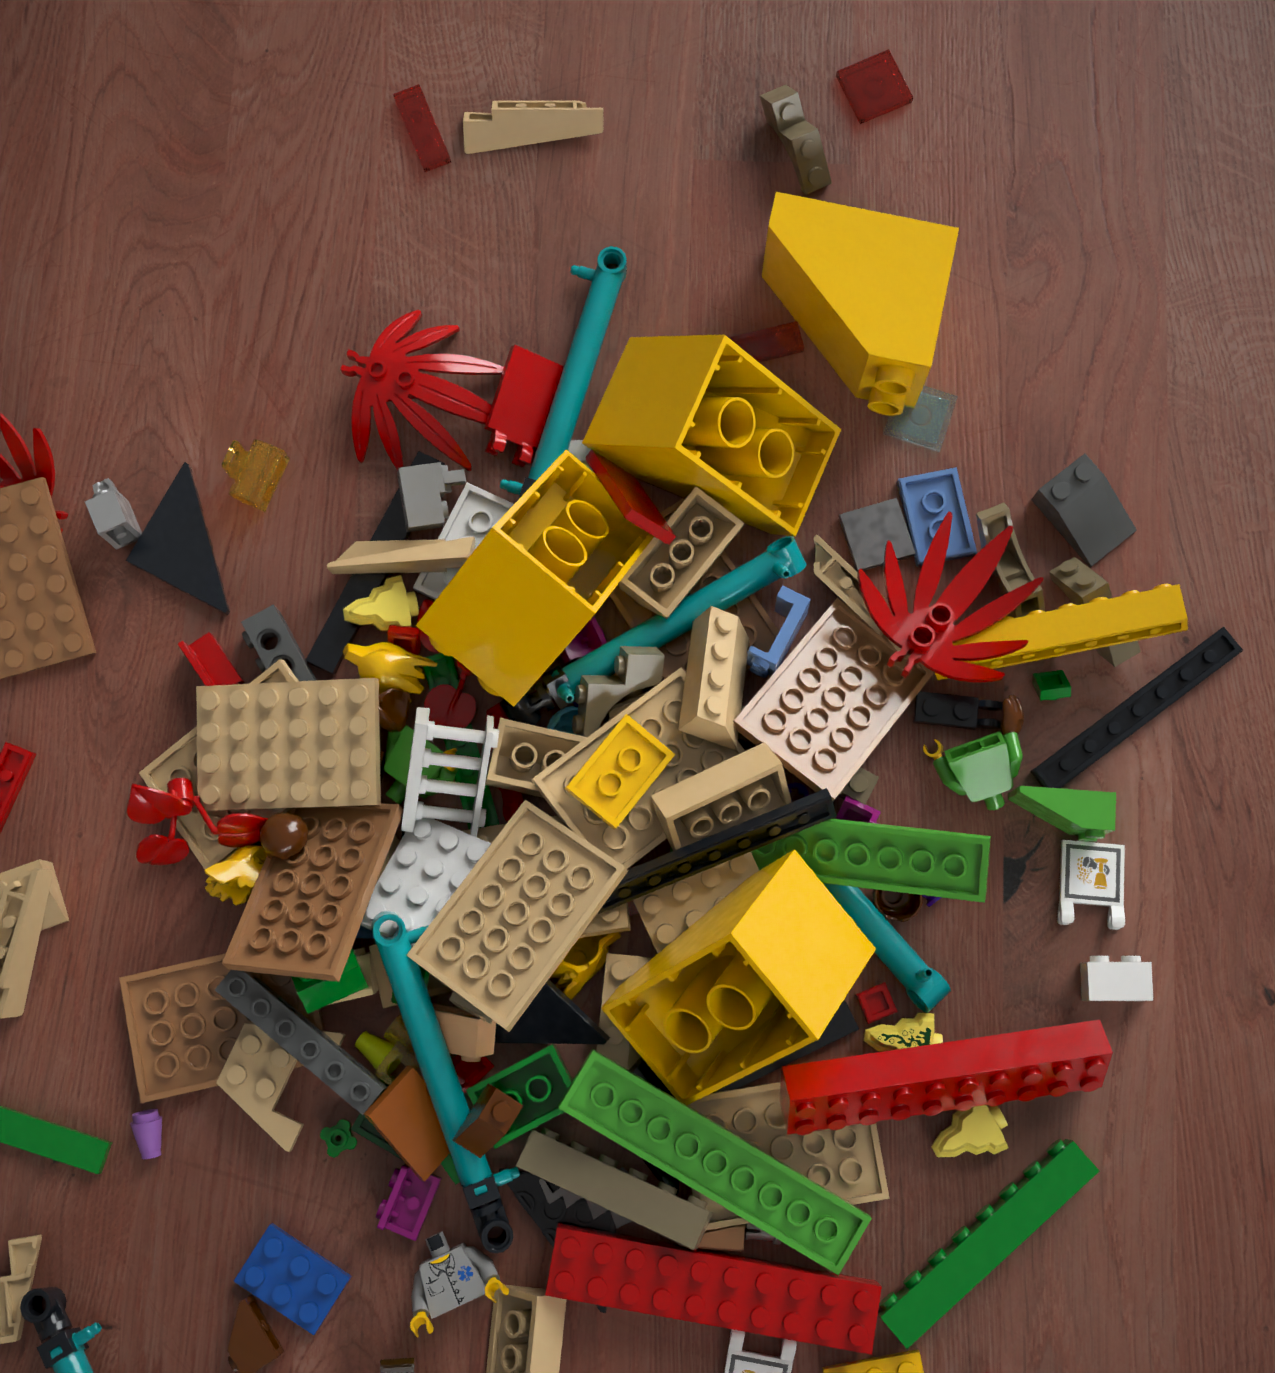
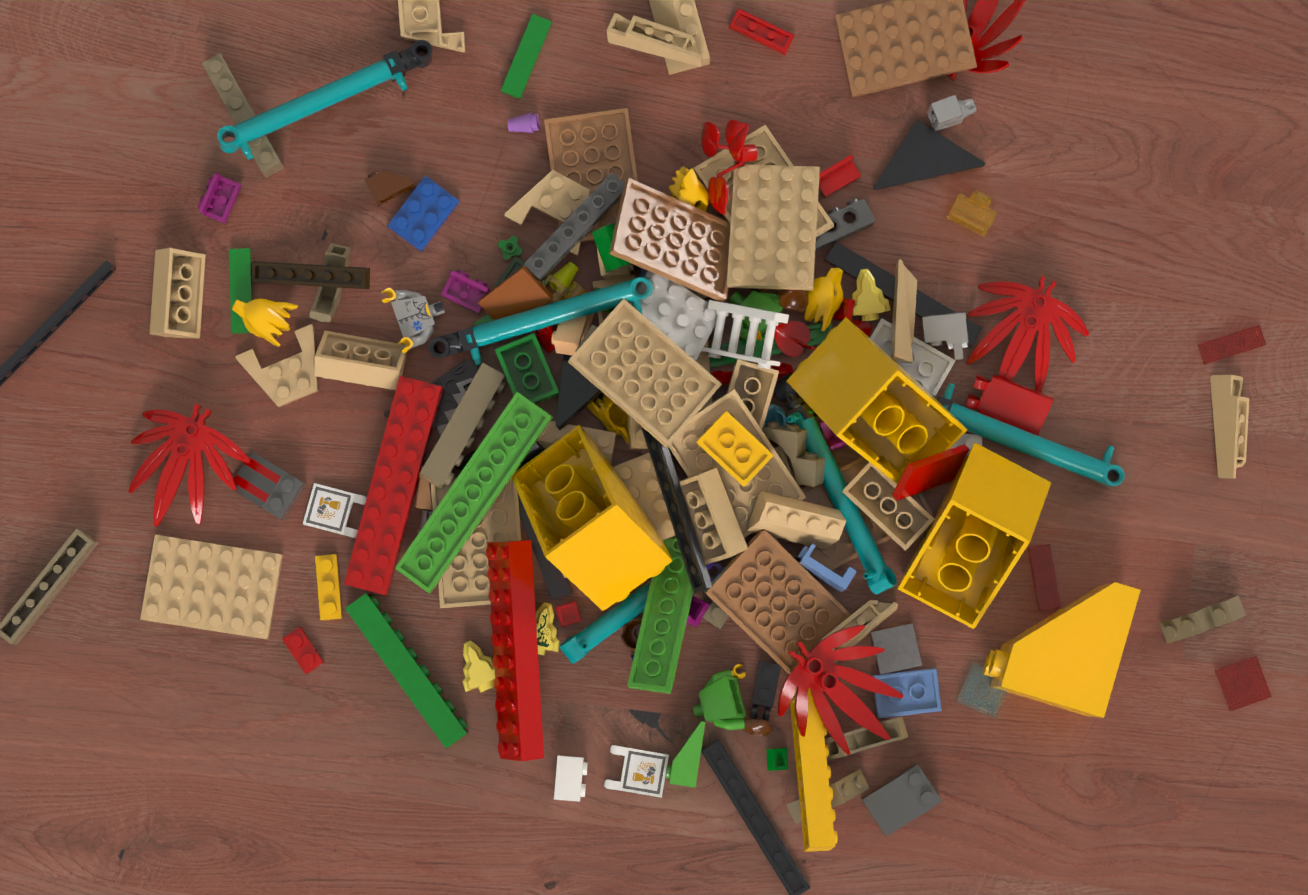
camera: 90 degrees right, 5 degrees up
reddish brown hair [260,813,308,860] -> none
reddish brown slope [453,1083,524,1158] -> none

